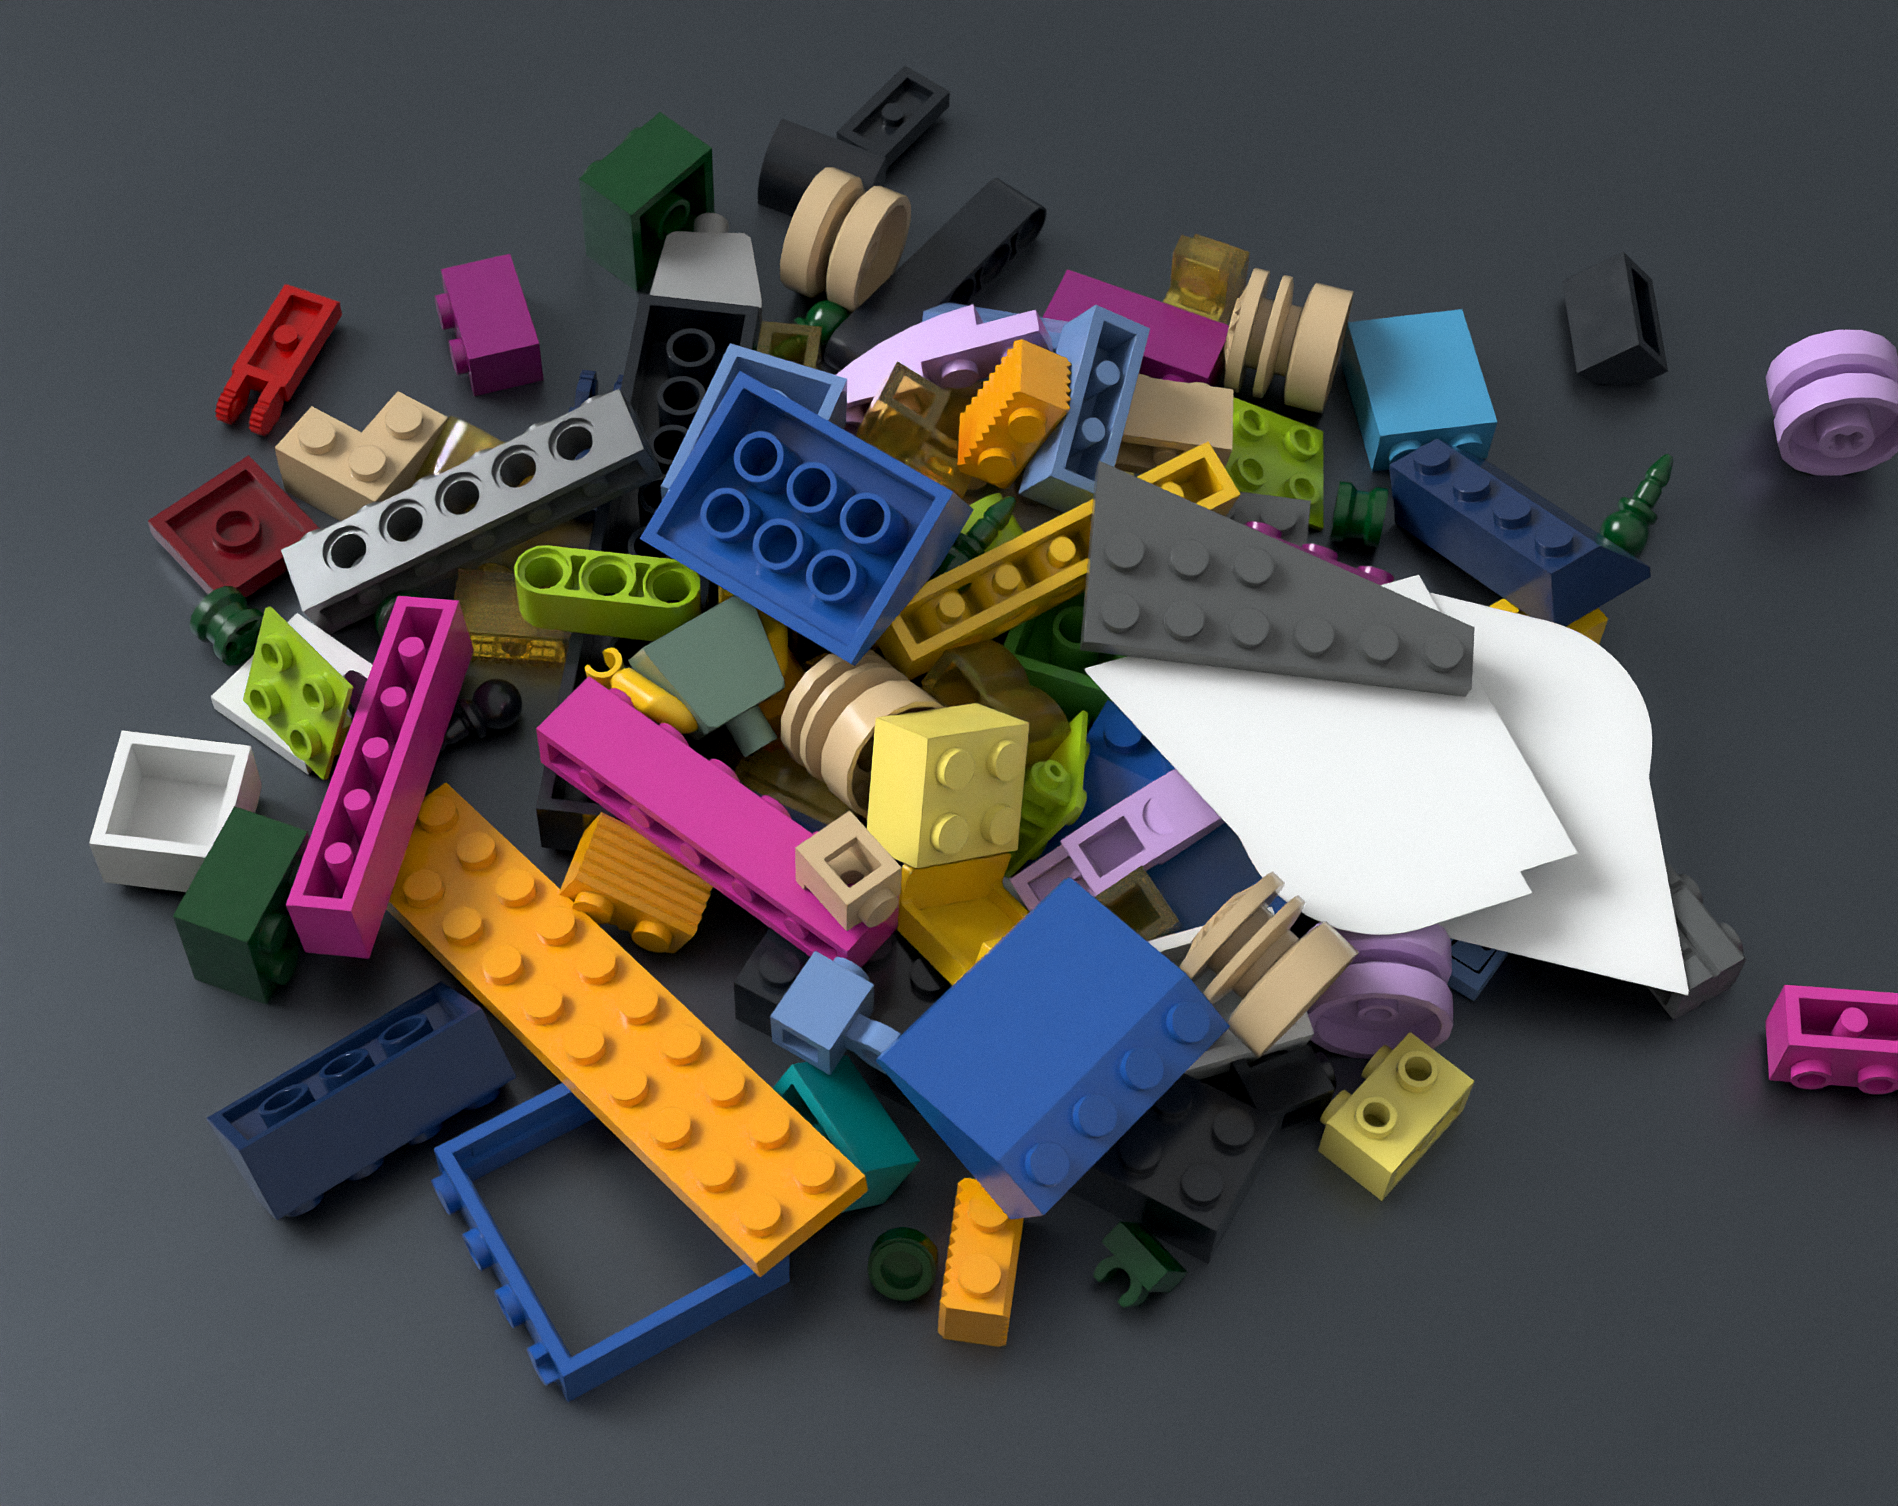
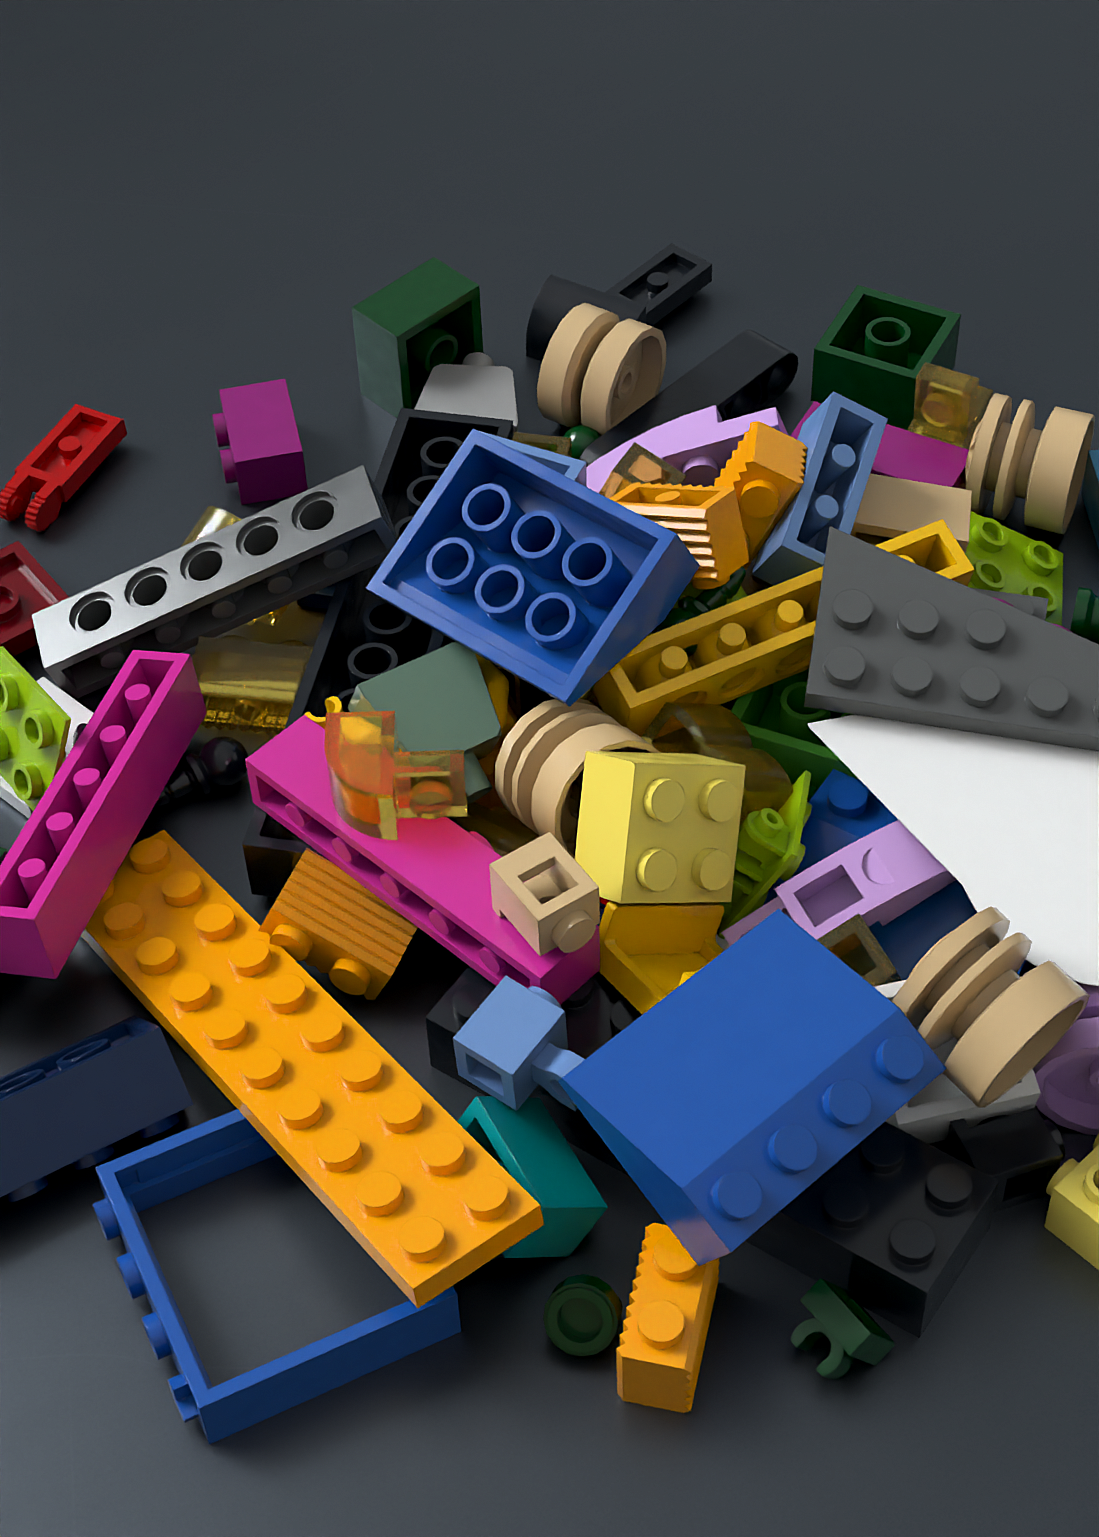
camera: 10 degrees right, 10 degrees down
tan brick [275,391,455,521] -> none
lime beam [514,545,702,641] -> none
none -> clear yellow brick [324,711,468,840]
none -> light orange brick [609,482,749,590]
none -> dark green brick [811,285,961,432]

